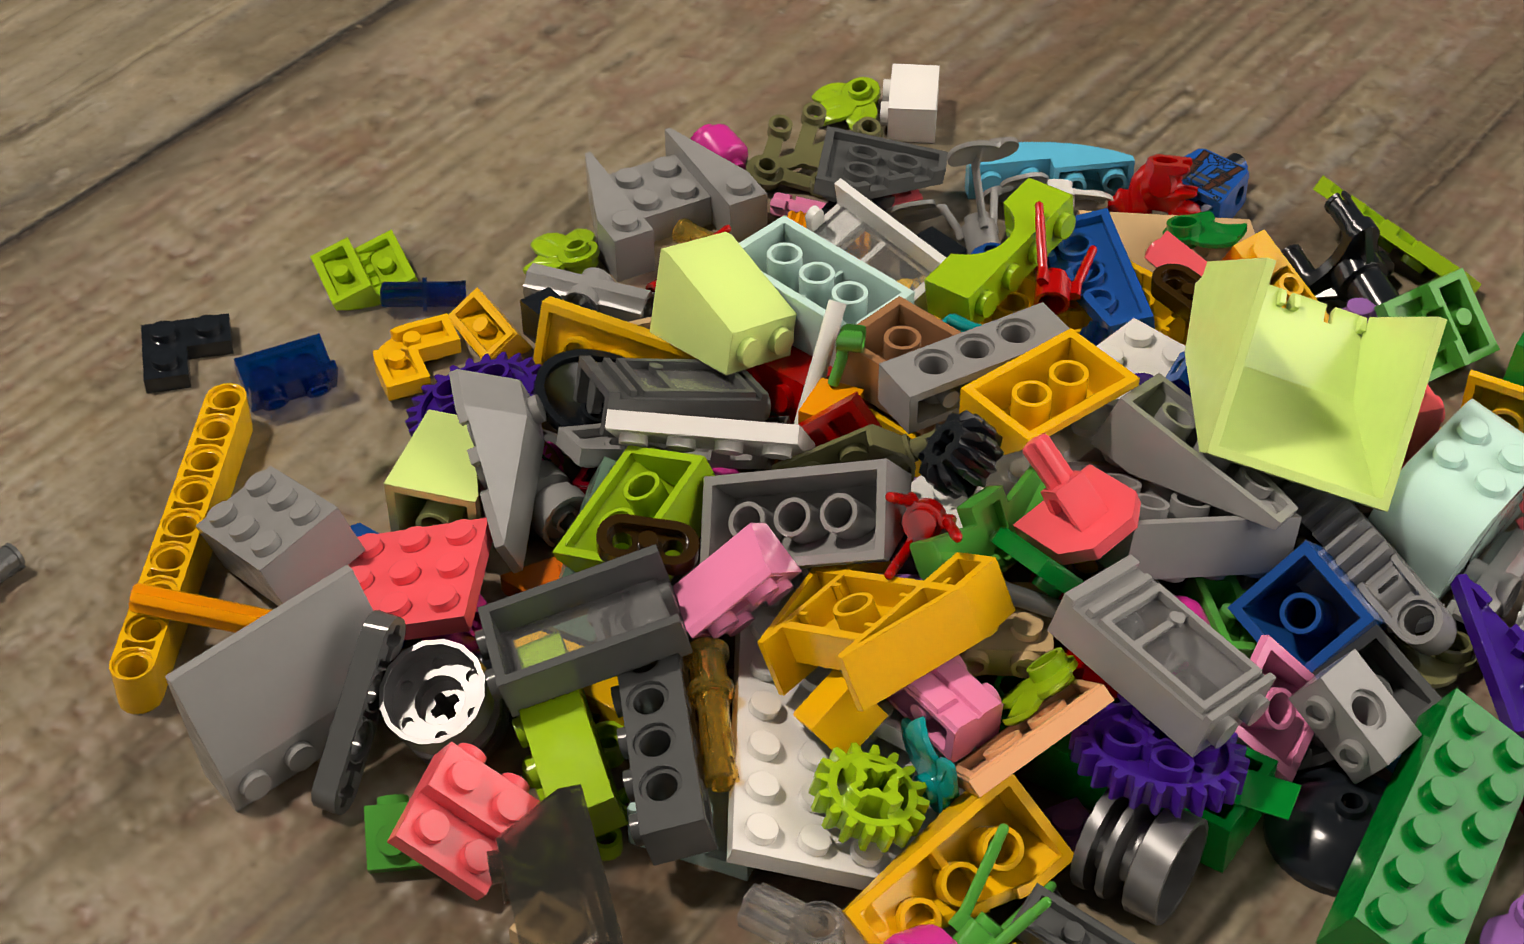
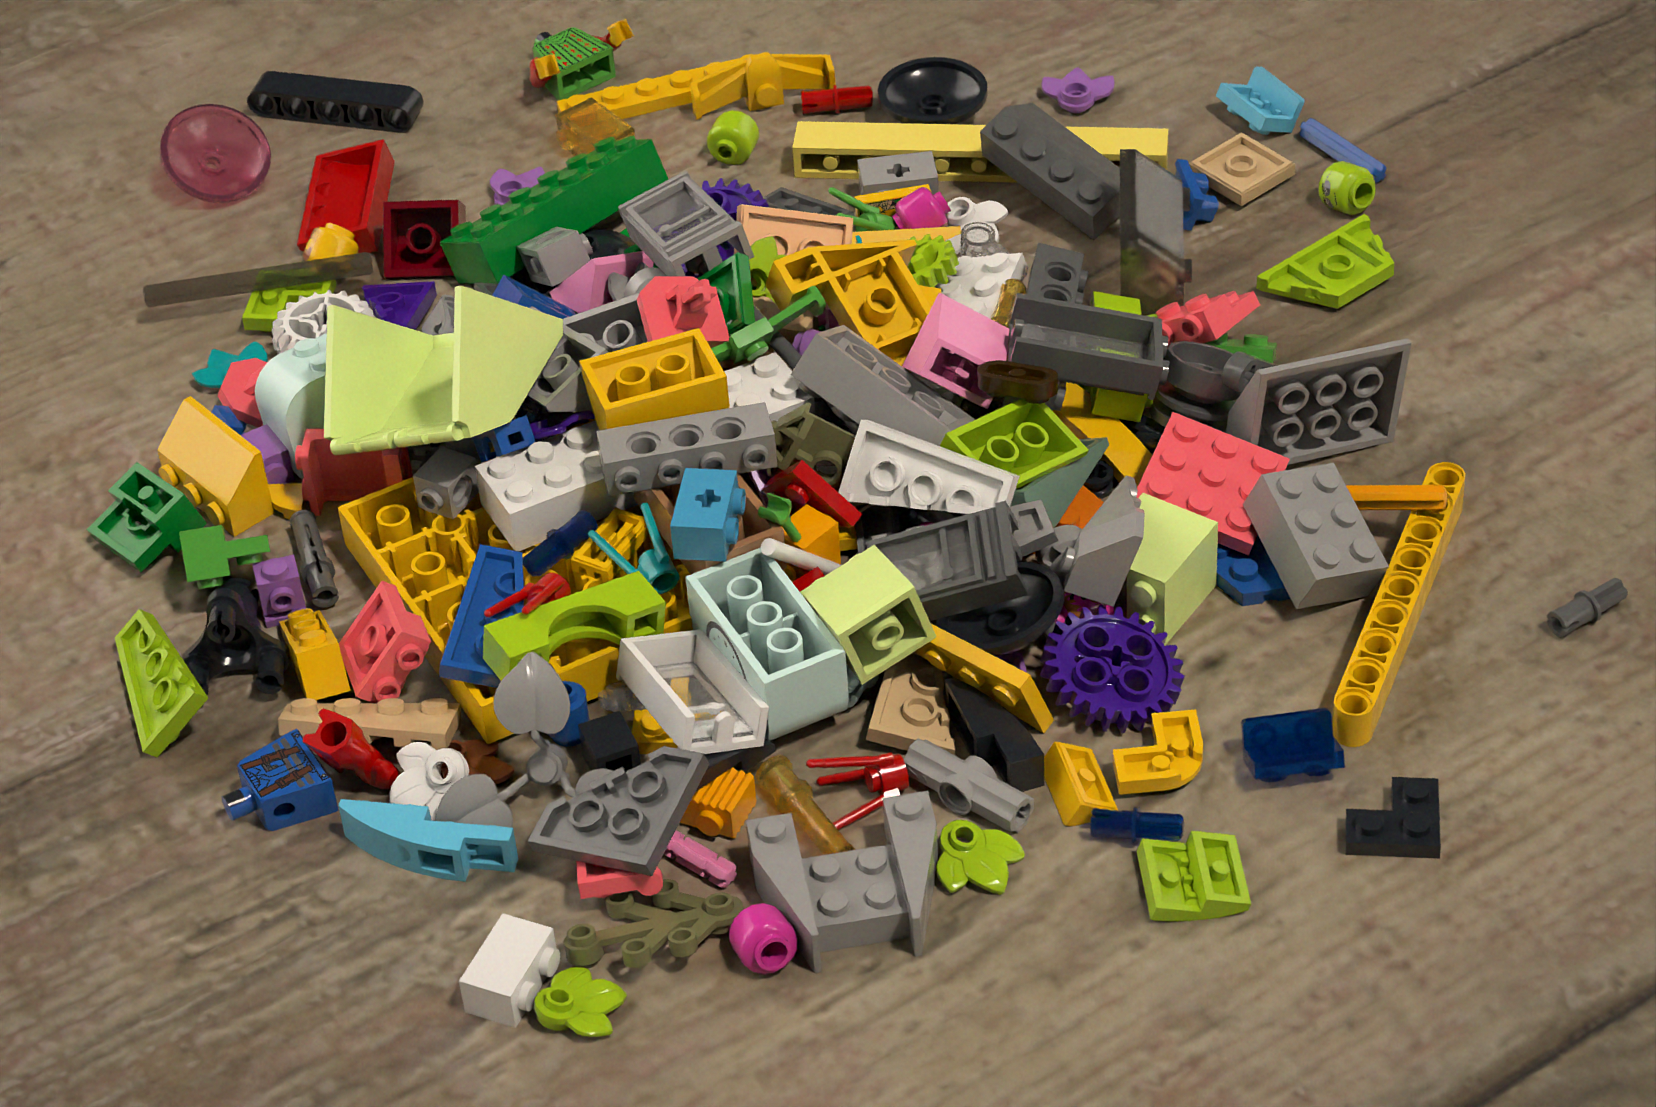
camera: 160 degrees left, 0 degrees up
red plant [884,492,963,580] -> none
black gear [918,410,1004,500] -> none
dark brown plate [1151,264,1202,323] -> none
green plate [1163,211,1247,249] -> none
none -> dark azure brick [670,468,746,562]

